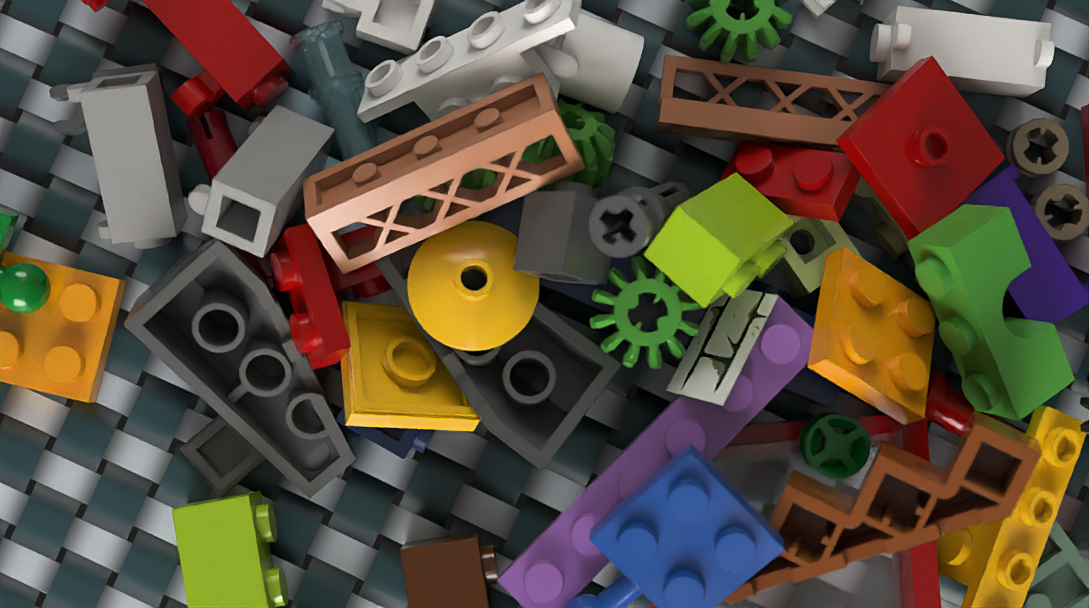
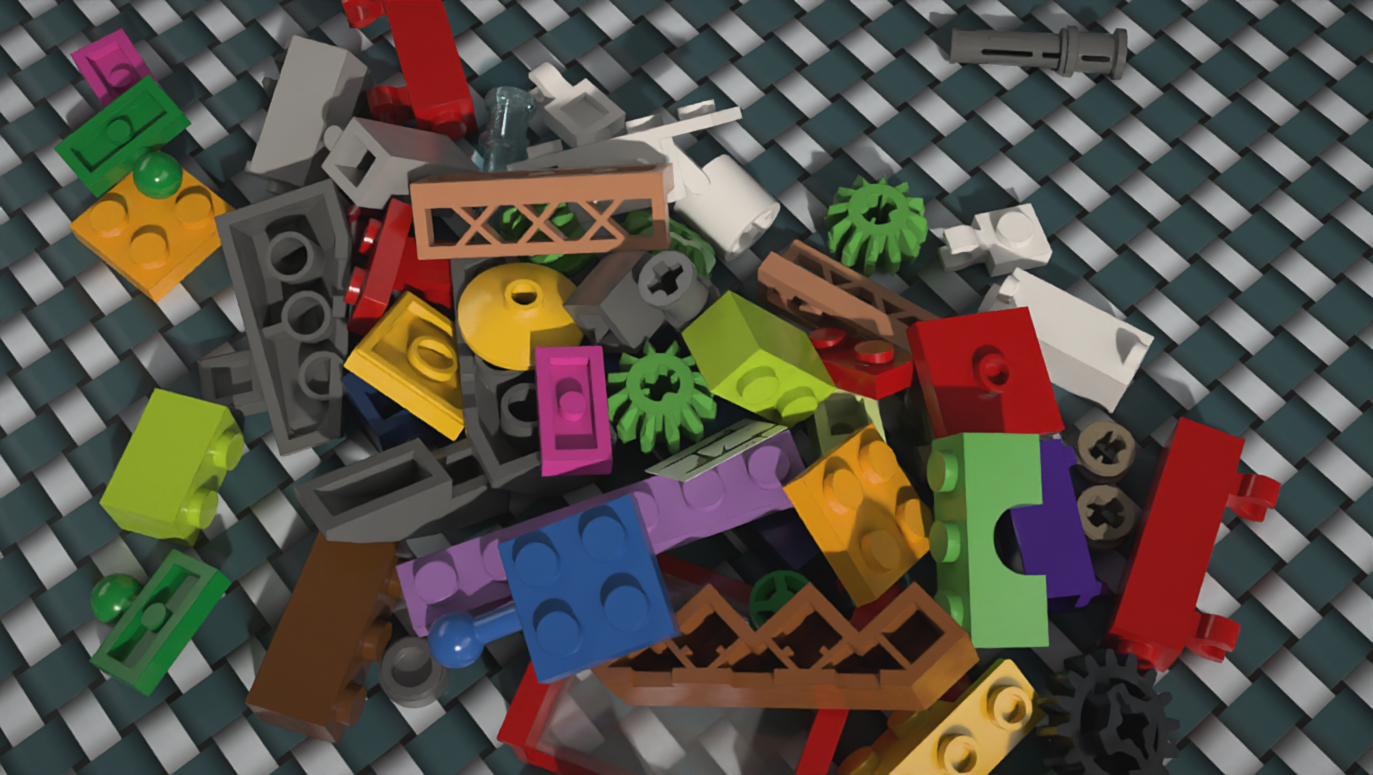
camera: 30 degrees right, 25 degrees down
none -> dark grey slope [294,438,510,543]
none -> dark pink plate [534,346,613,477]

